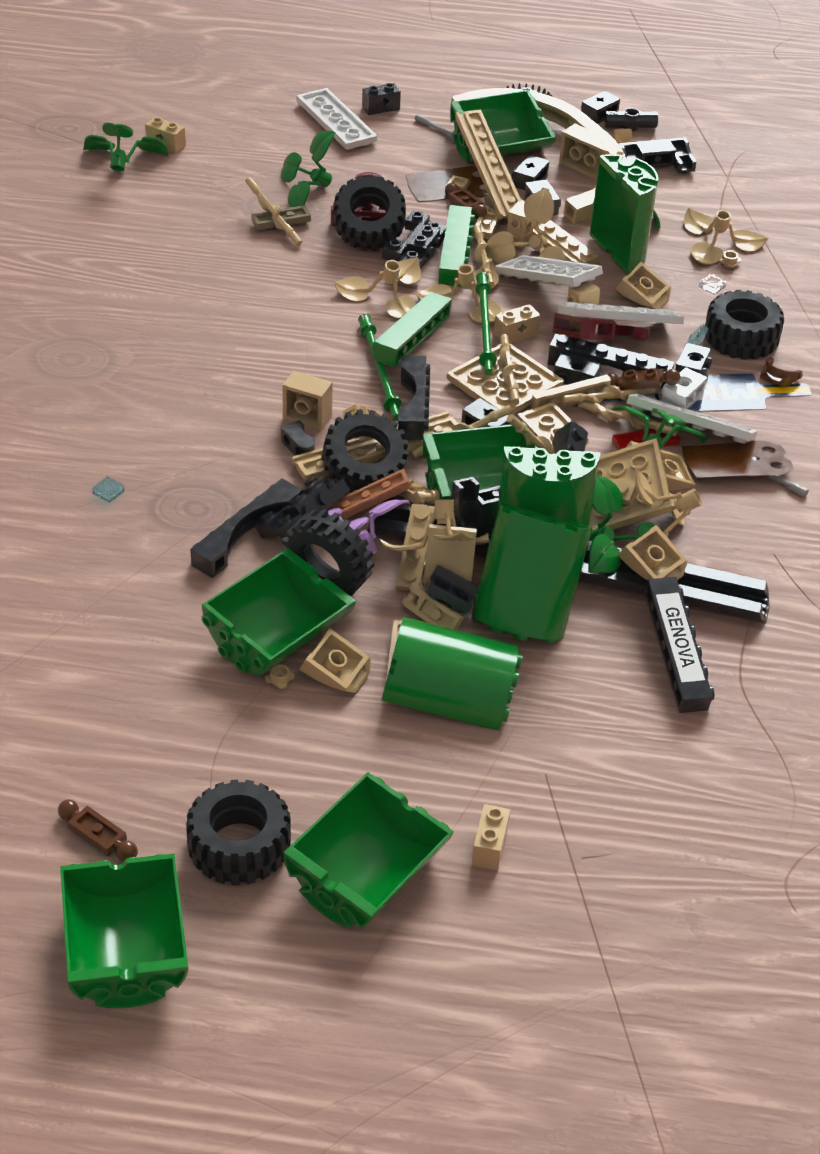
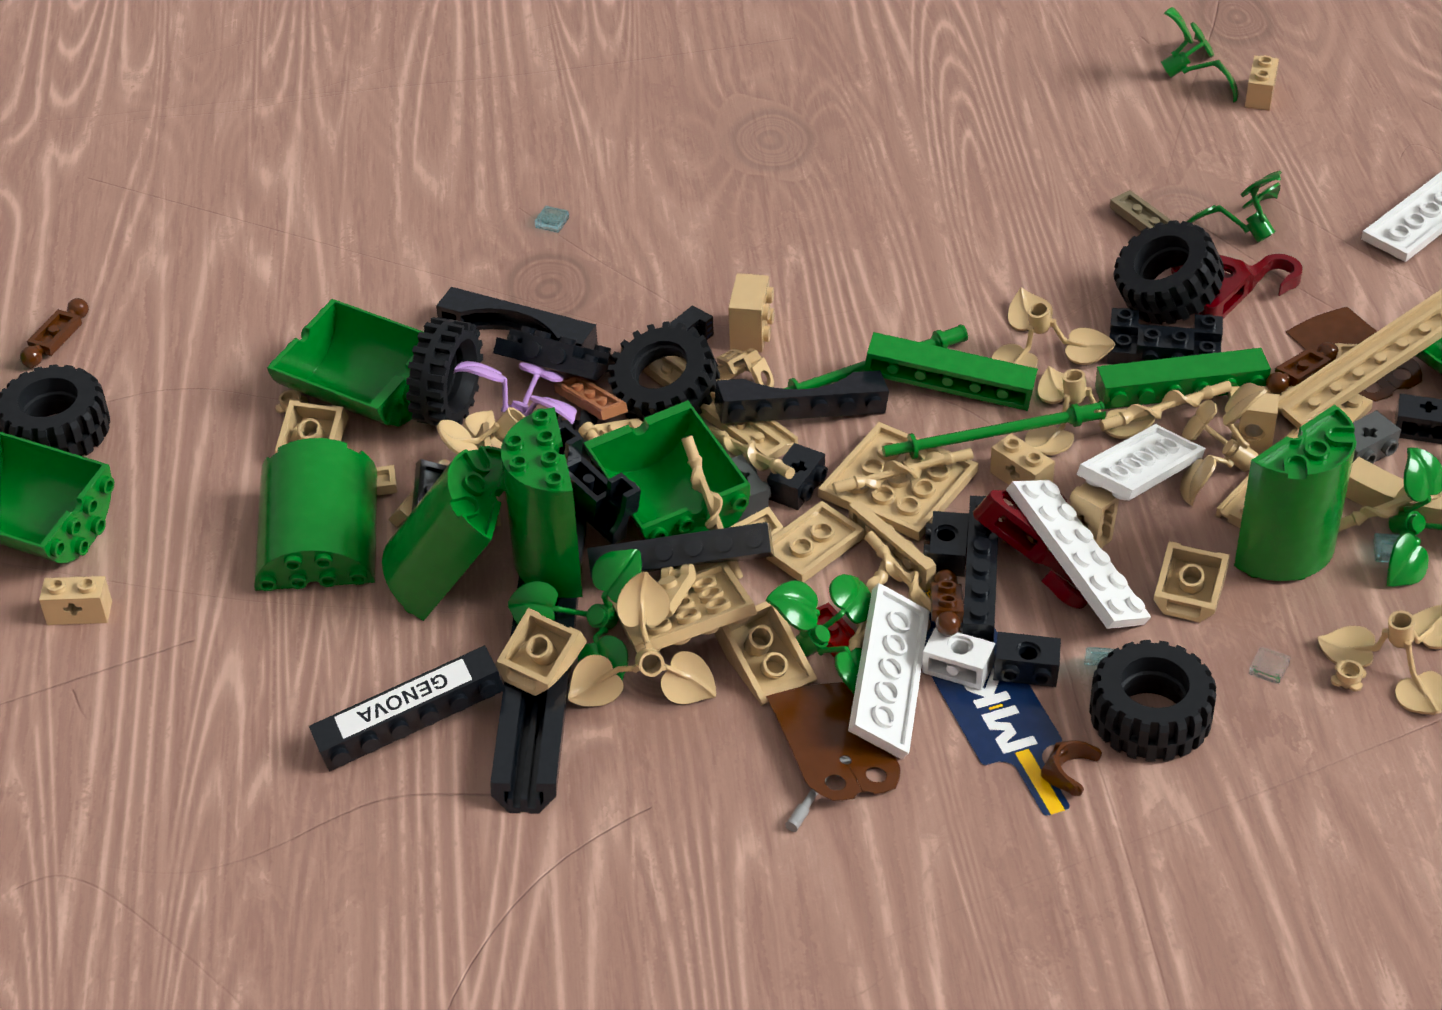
camera: 80 degrees right, 0 degrees up
tan piece [245,177,303,246] -> none

